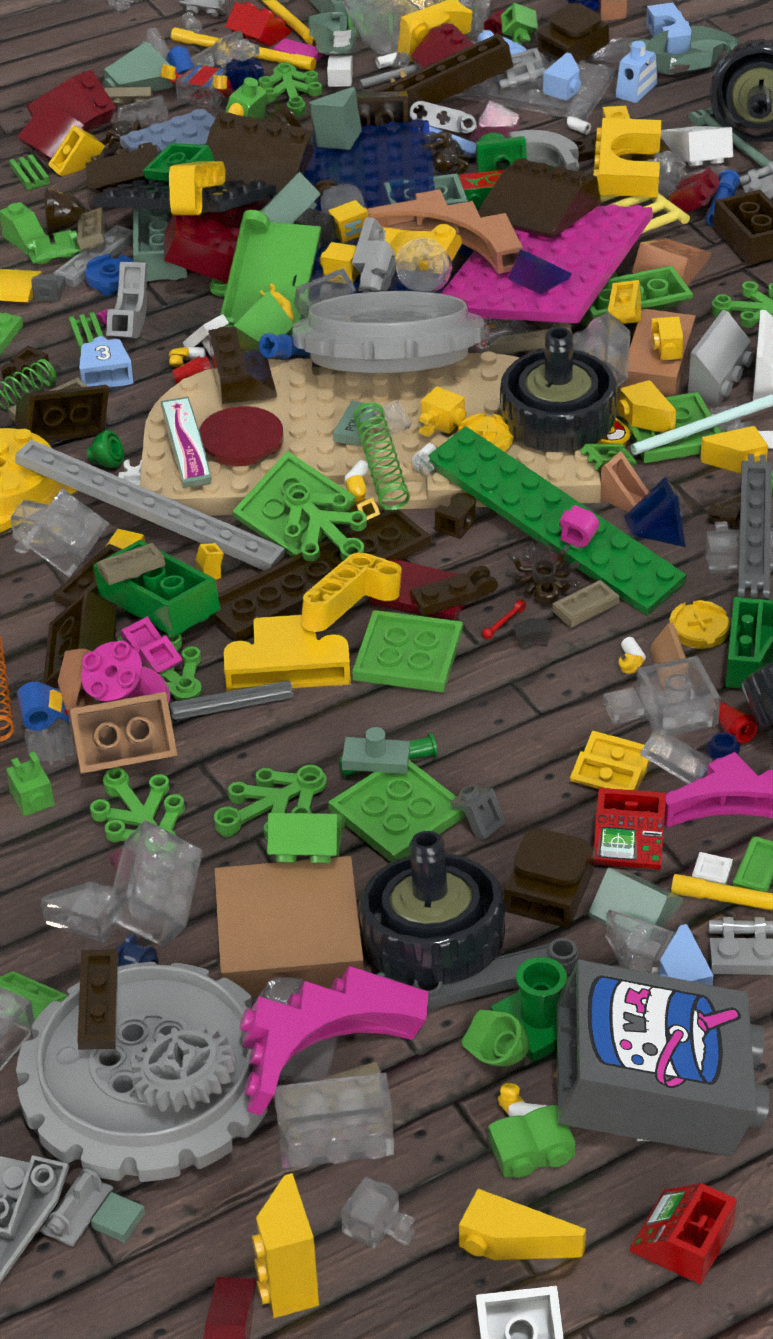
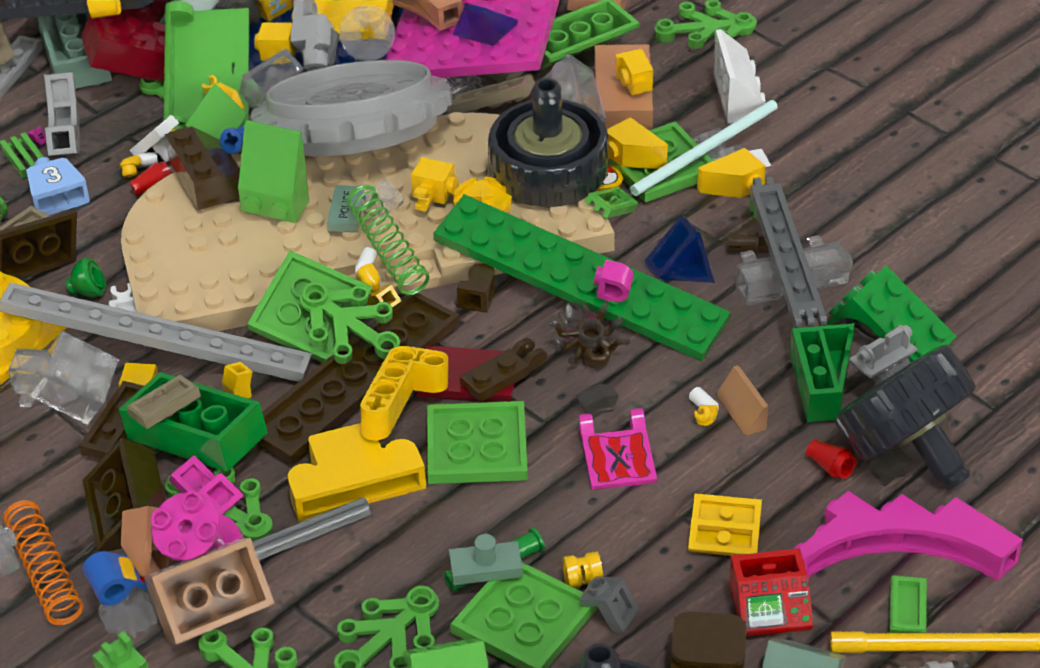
camera: 15 degrees left, 0 degrees up
blue plate [85,254,134,296] -> none
slope [161,397,211,488] -> none
dark red tile [199,406,284,466] -> none
clear arm [412,443,437,477] -> none
red hinge [482,600,526,640] -> none
dark tan plate [552,580,619,628] -> none
nougat slope [600,451,653,514] -> none
clear plate [603,688,644,724] -> none
yellow slope [608,280,642,324] -> none
clear brick [636,656,720,738] -> none
clear slope [641,728,712,784] -> none
yellow tile [669,600,731,649] -> none
light grey slope [688,310,753,406] -> none
white tile [692,852,733,885] -> none
clear blue plate [707,732,740,760] -> none
none -> bright green slope [238,120,310,223]
none -> yellow wheel [562,551,603,589]
none -> flag [579,408,657,490]

